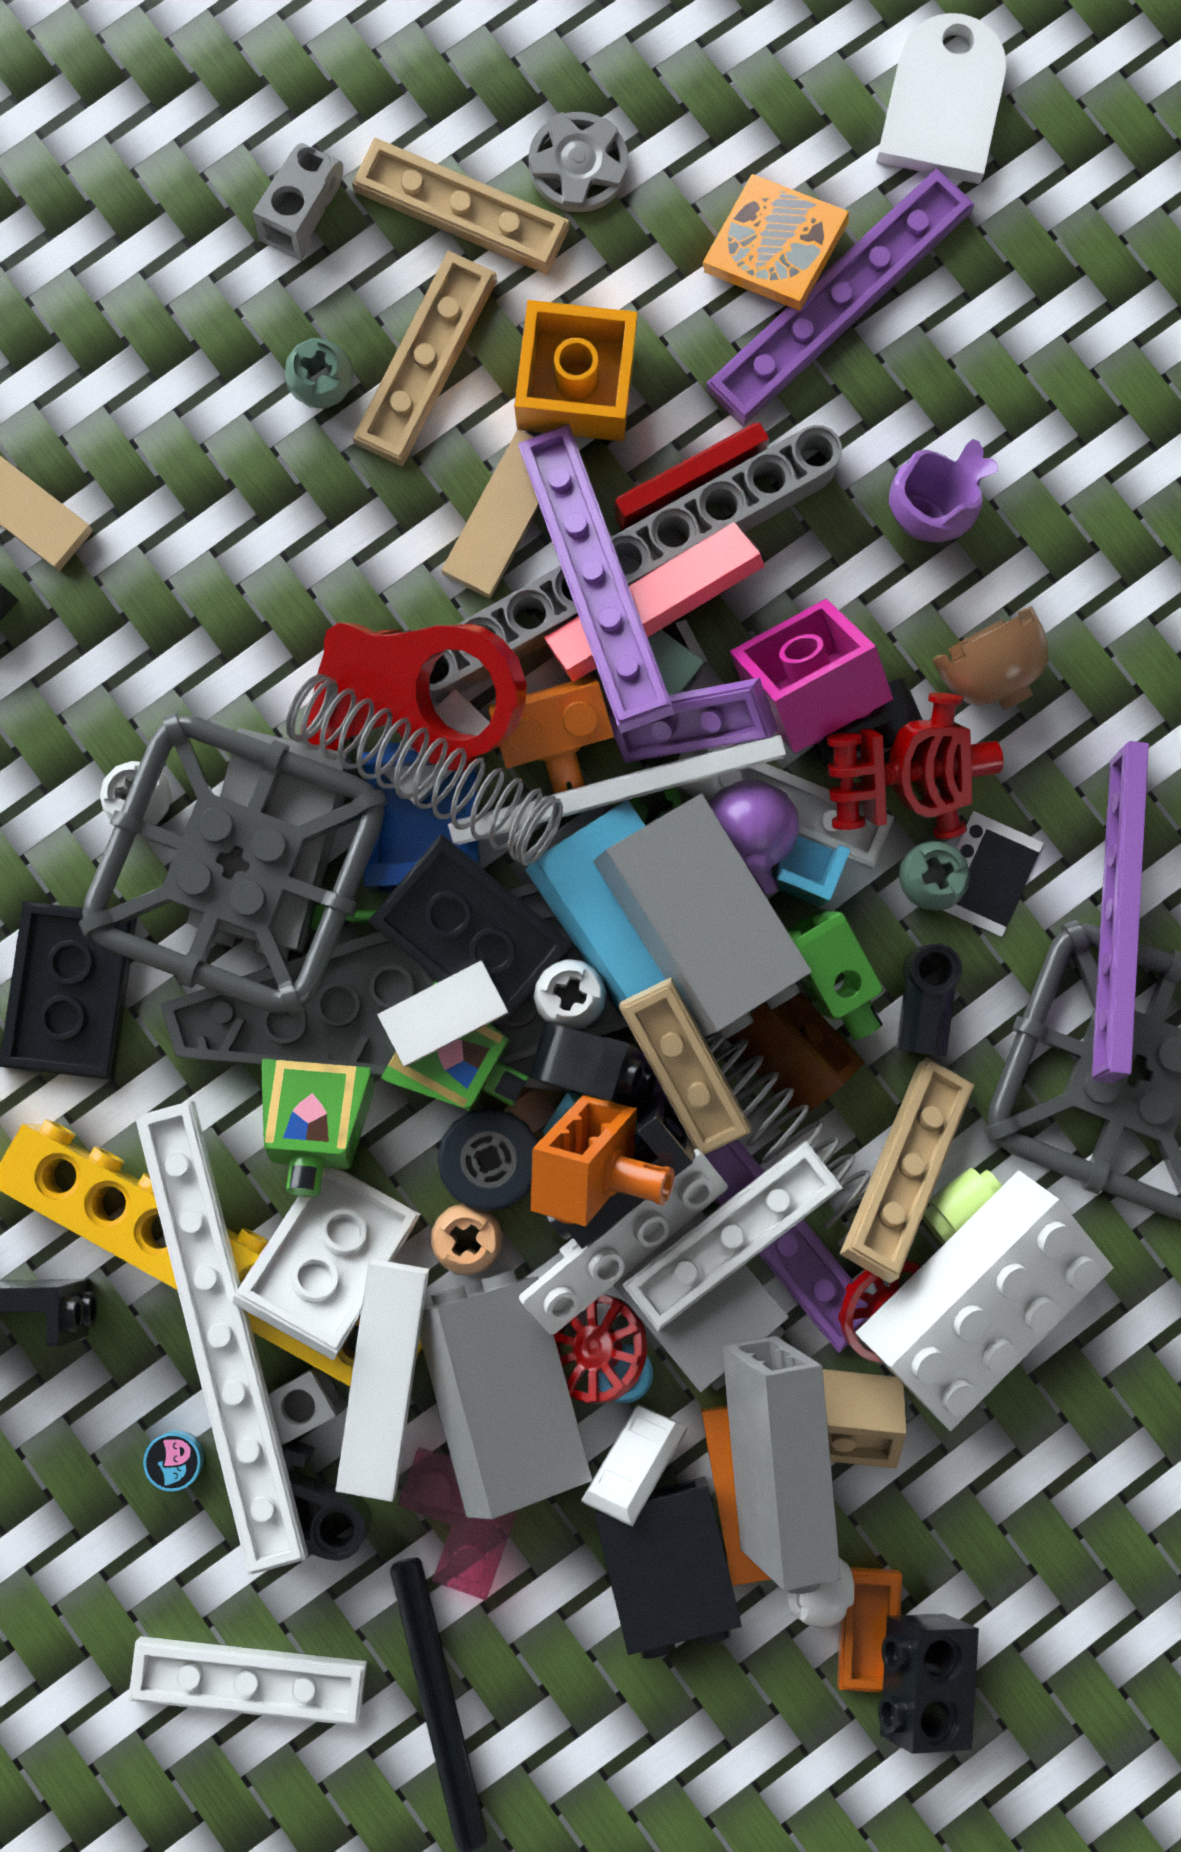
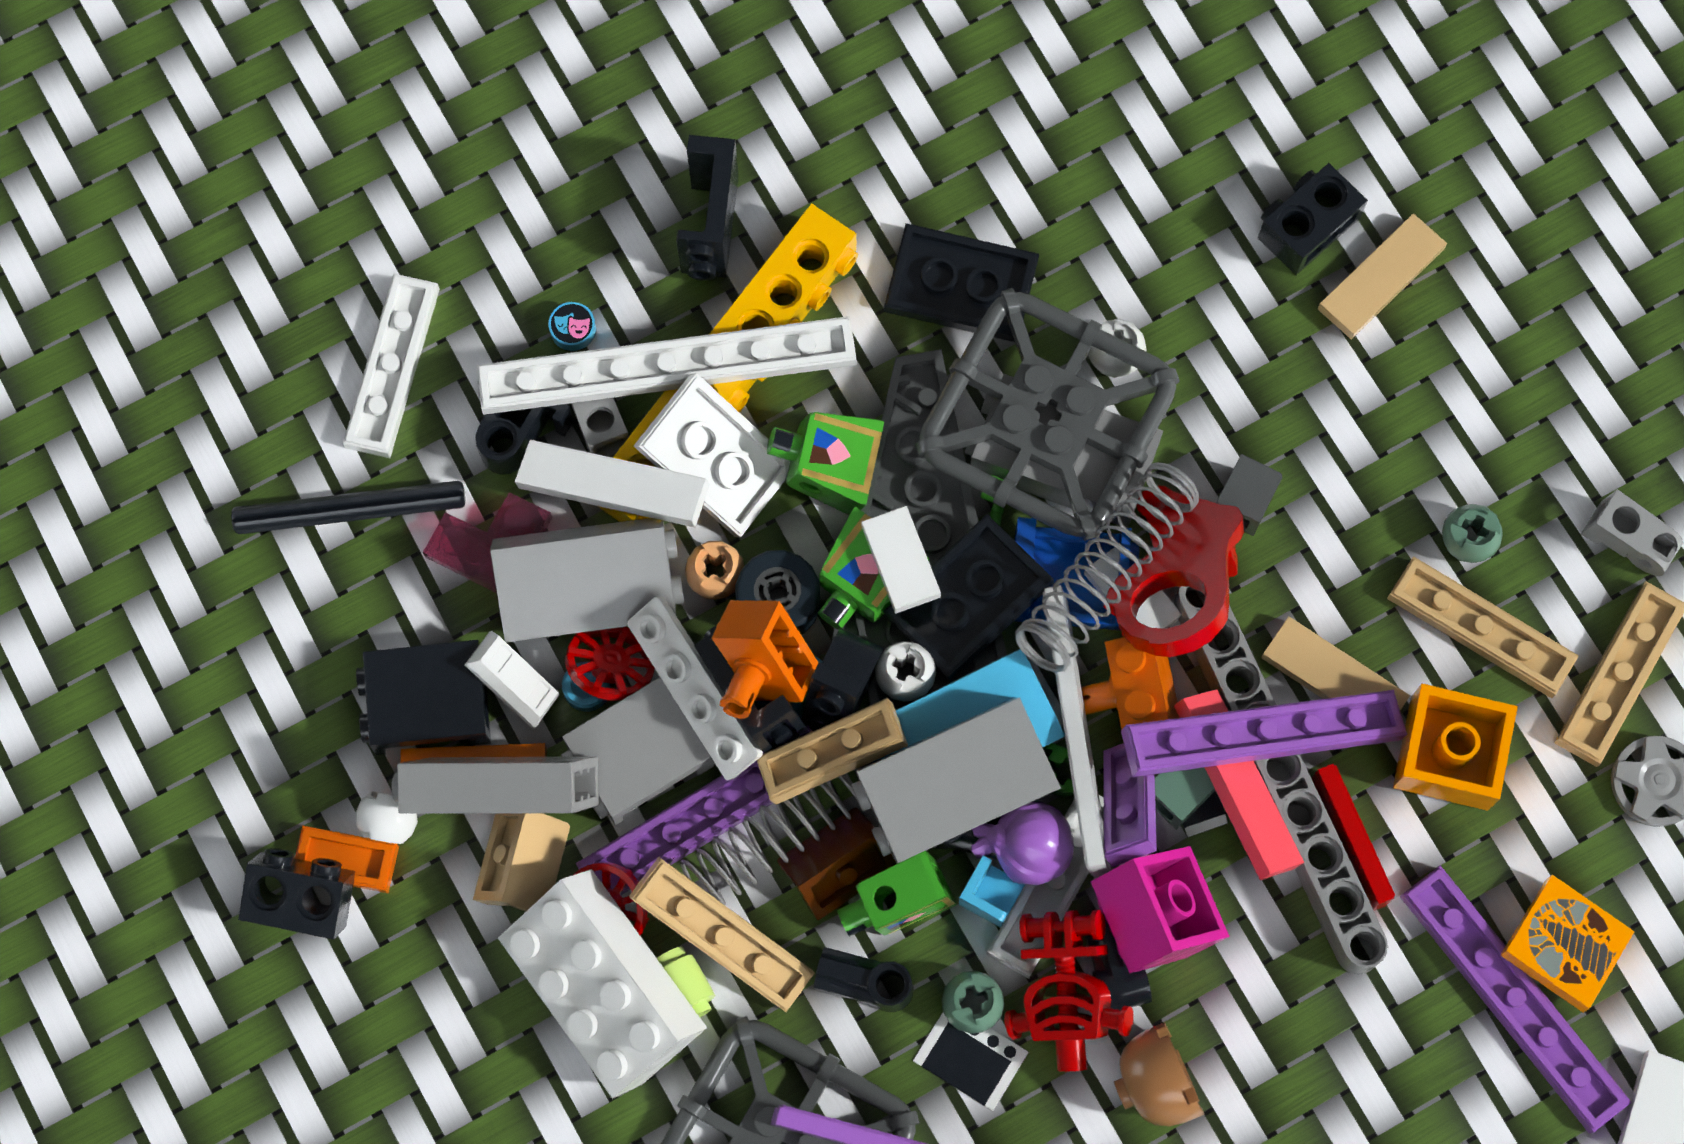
camera: 95 degrees right, 10 degrees down
white tile [622,1140,842,1331] -> none
medium lavender hat [888,439,998,542] -> none
none -> dark grey panel [1216,454,1282,536]

